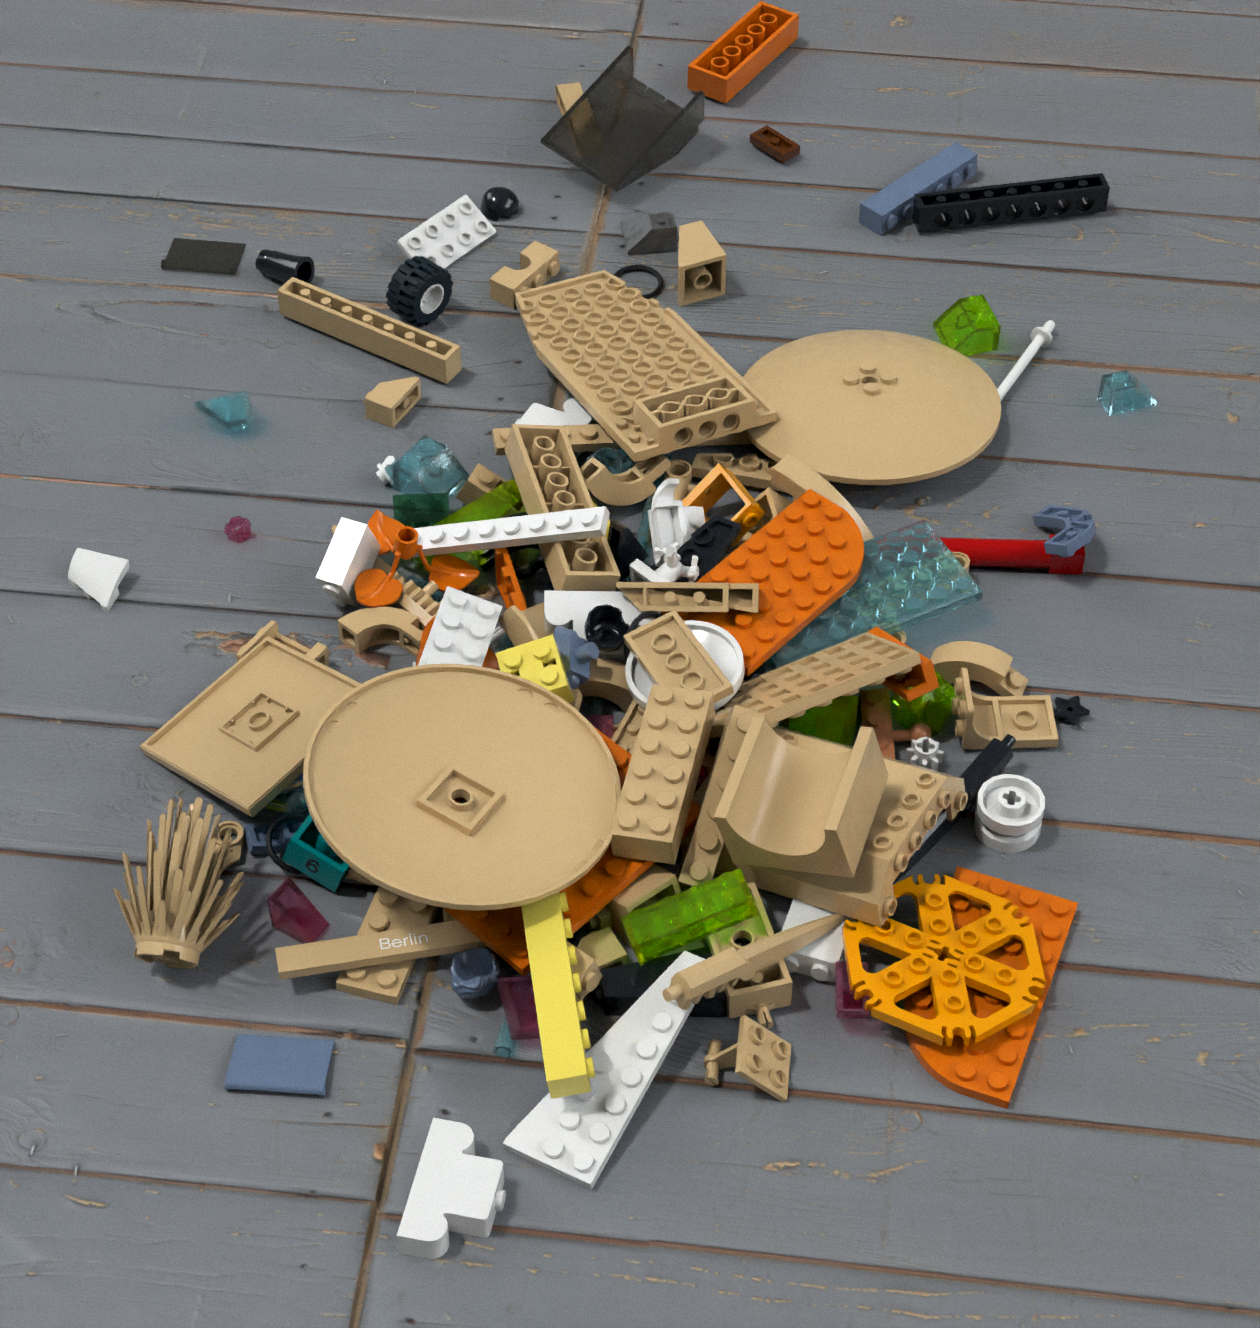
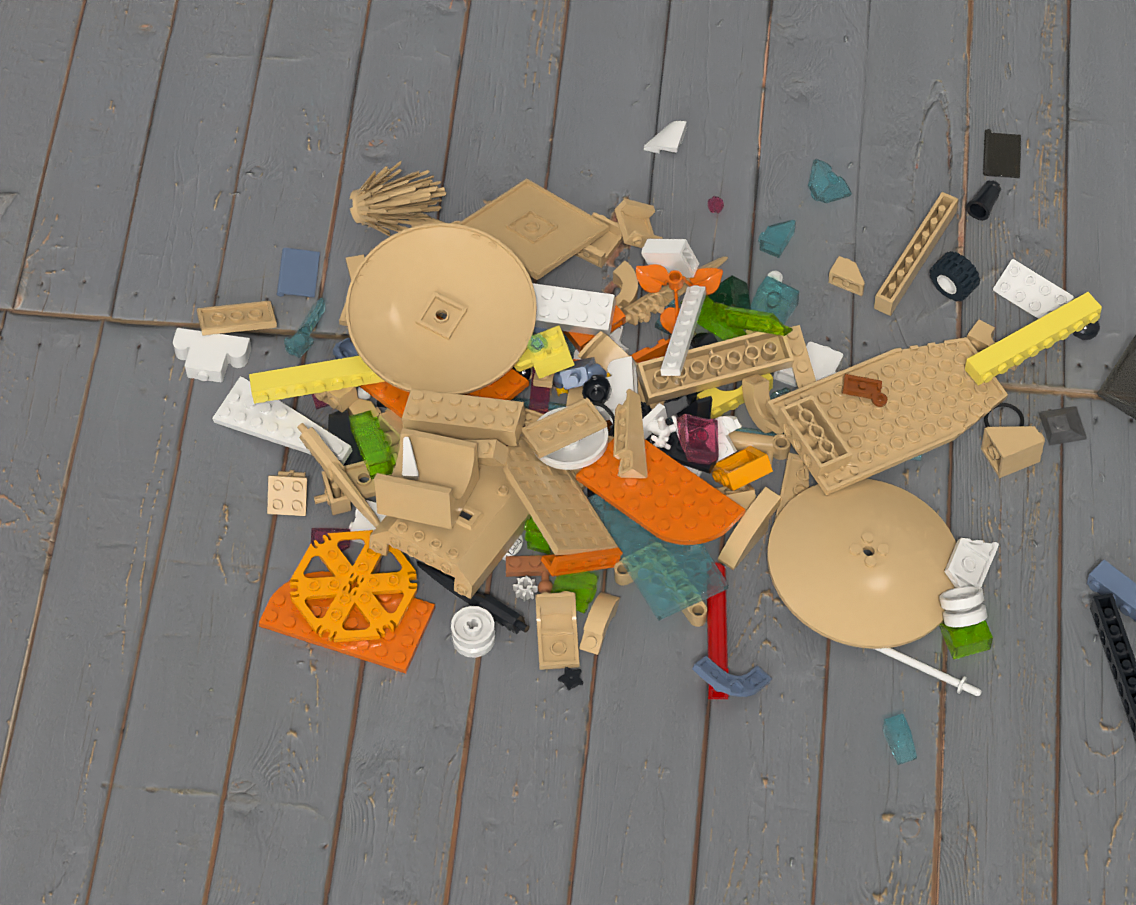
camera: 90 degrees right, 10 degrees up
none -> tan tile [197,301,277,336]
none -> clear light blue bracket [284,330,314,358]
none -> clear light blue slope [297,298,325,337]
none -> white slope [402,437,419,480]
none -> clear light blue piece [527,334,548,353]
none -> tan panel [615,198,663,248]
none -> clear pink slope [677,414,719,465]
none -> clear neon green wedge [714,302,793,336]
none -> clear light blue slope [758,220,796,258]
none -> dark orange hinge [842,374,888,407]
none -> white wheel [940,586,987,627]
none -> white wing [944,538,999,588]
none -> light yellow brick [965,292,1102,386]

